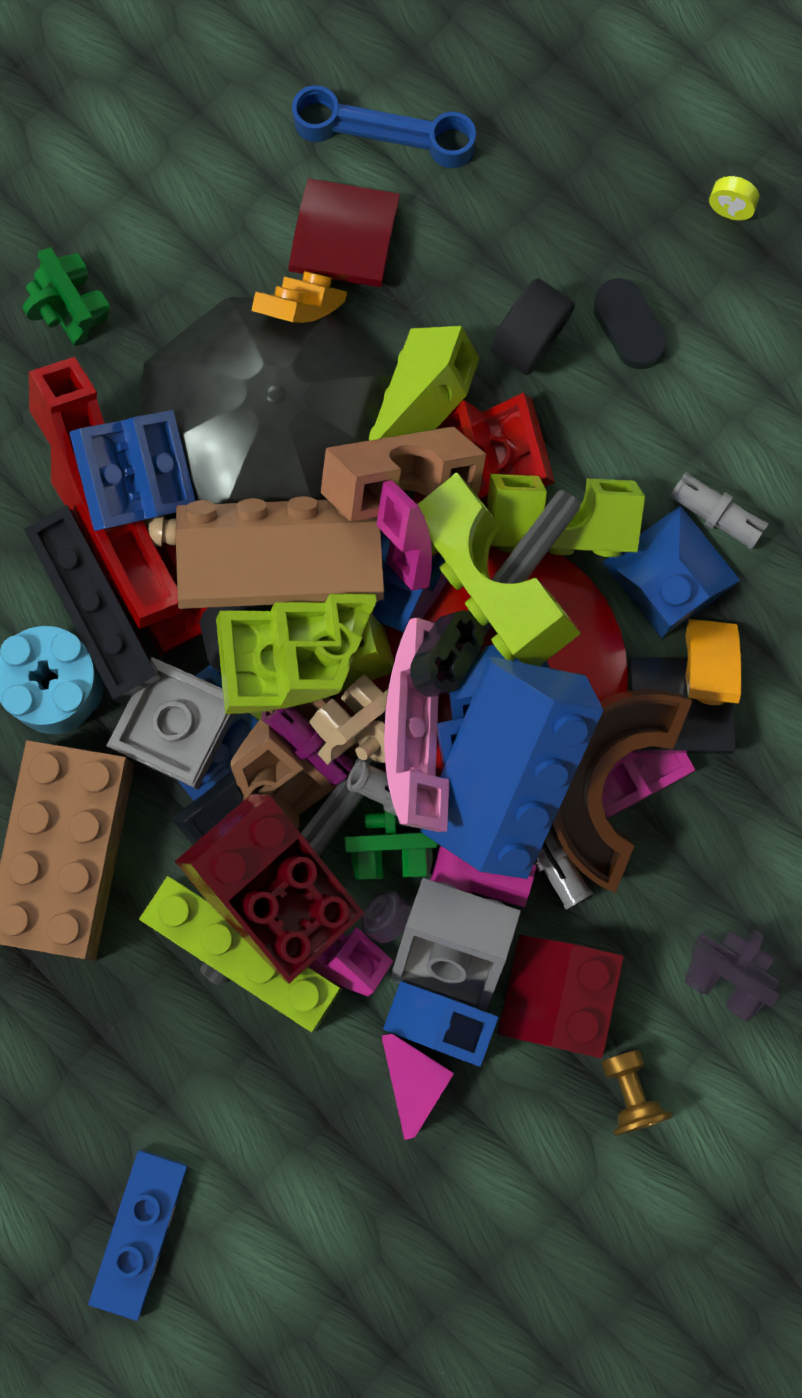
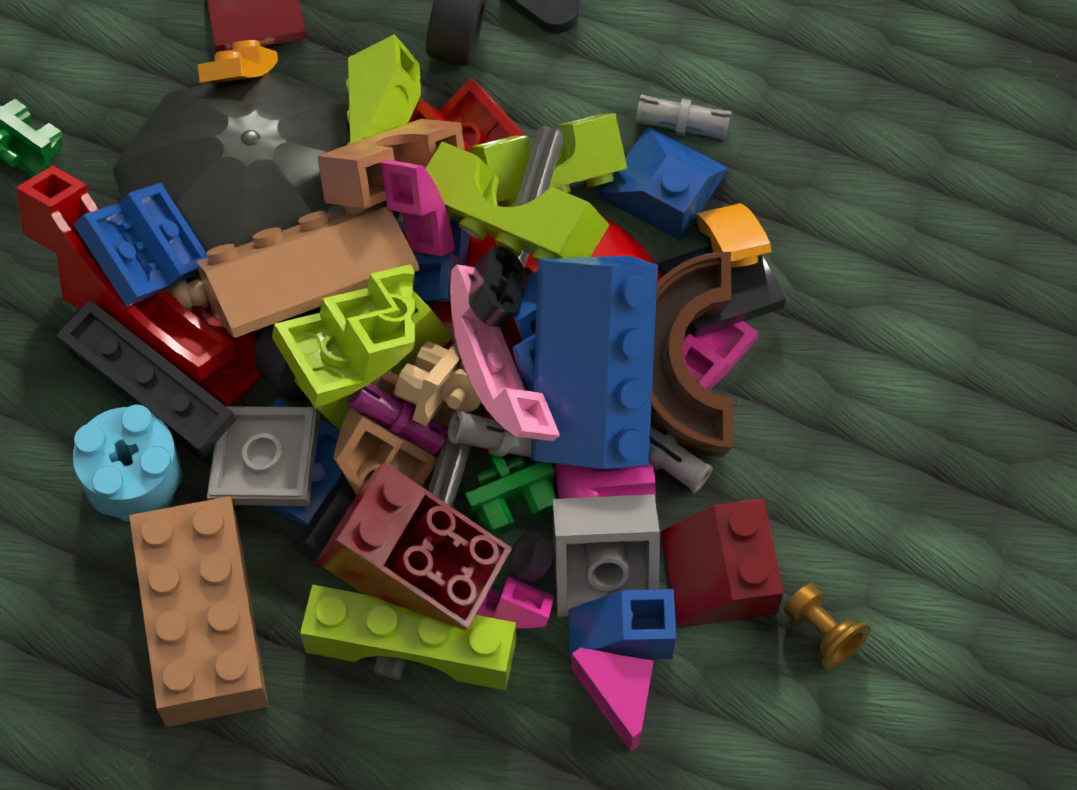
camera: 25 degrees left, 15 degrees down
clear purple hips [684,929,780,1021] -> none

